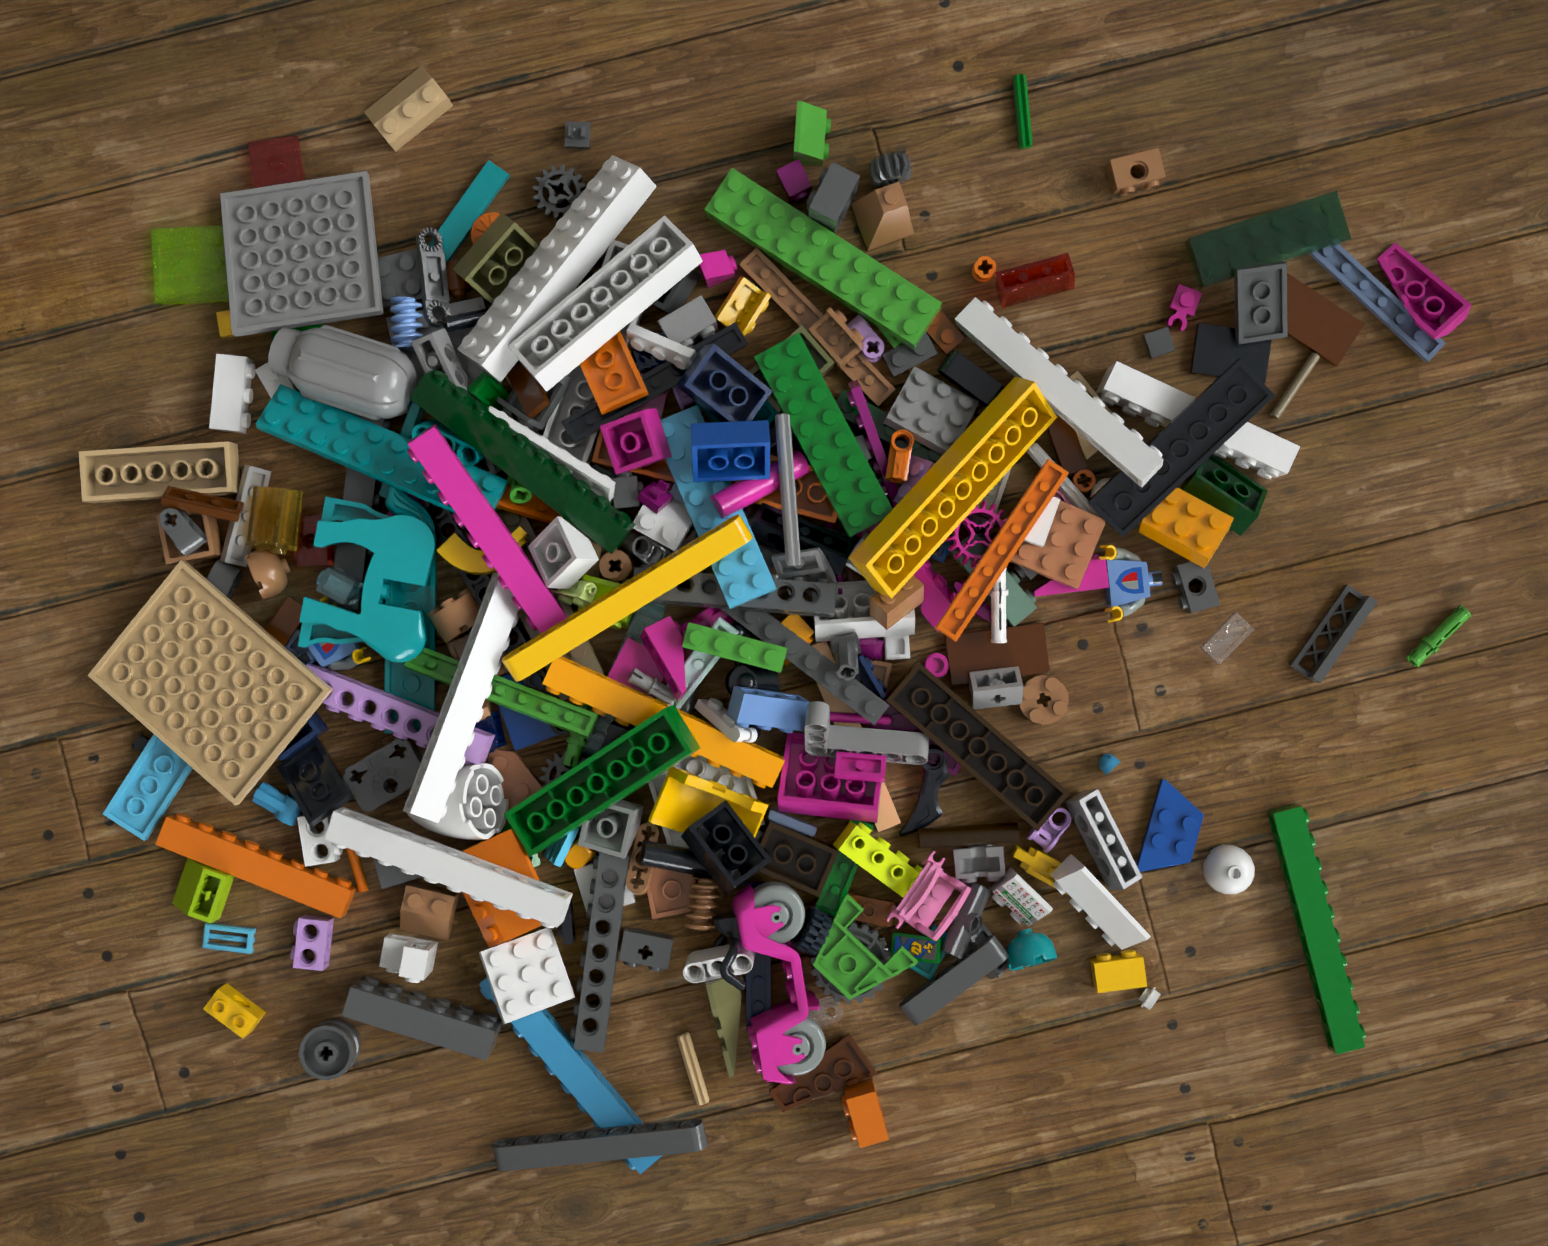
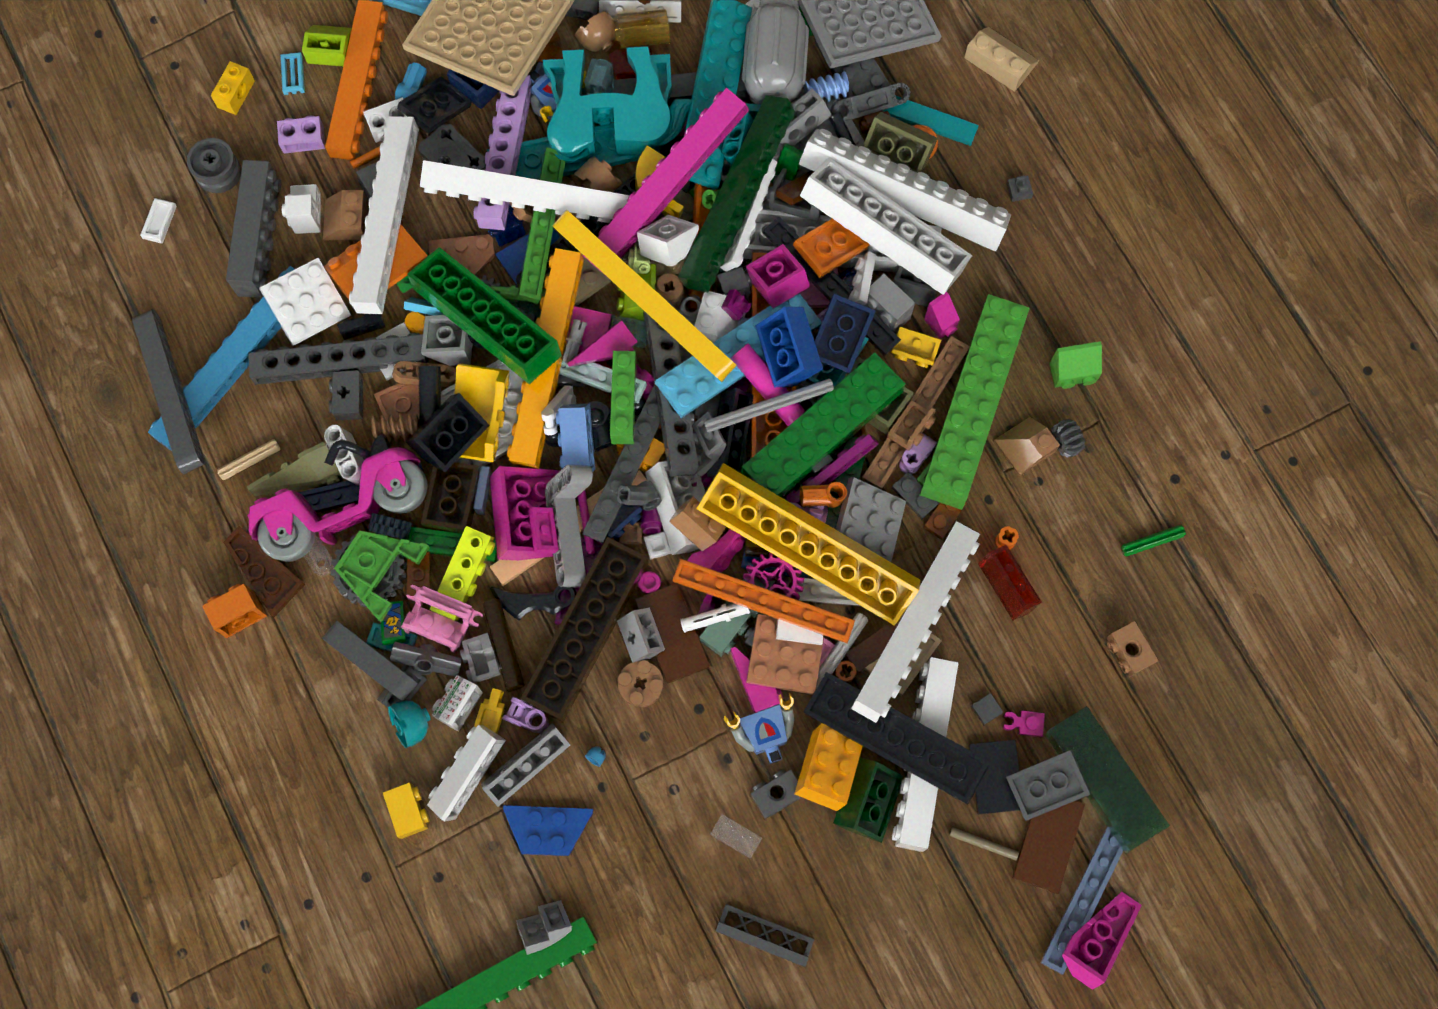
camera: 75 degrees right, 15 degrees down
white cylinder [405,763,509,840] -> none
dark grey gear [533,164,587,220] -> none
magenta brick [776,159,812,203] -> none
dark grey brick [806,162,860,234] -> none
black beam [937,350,1005,408] -> none
white plate [1139,987,1161,1010] -> none
white cylinder [1203,844,1255,894] -> none
none -> white tile [140,198,177,244]
none -> light grey slope [516,900,572,955]

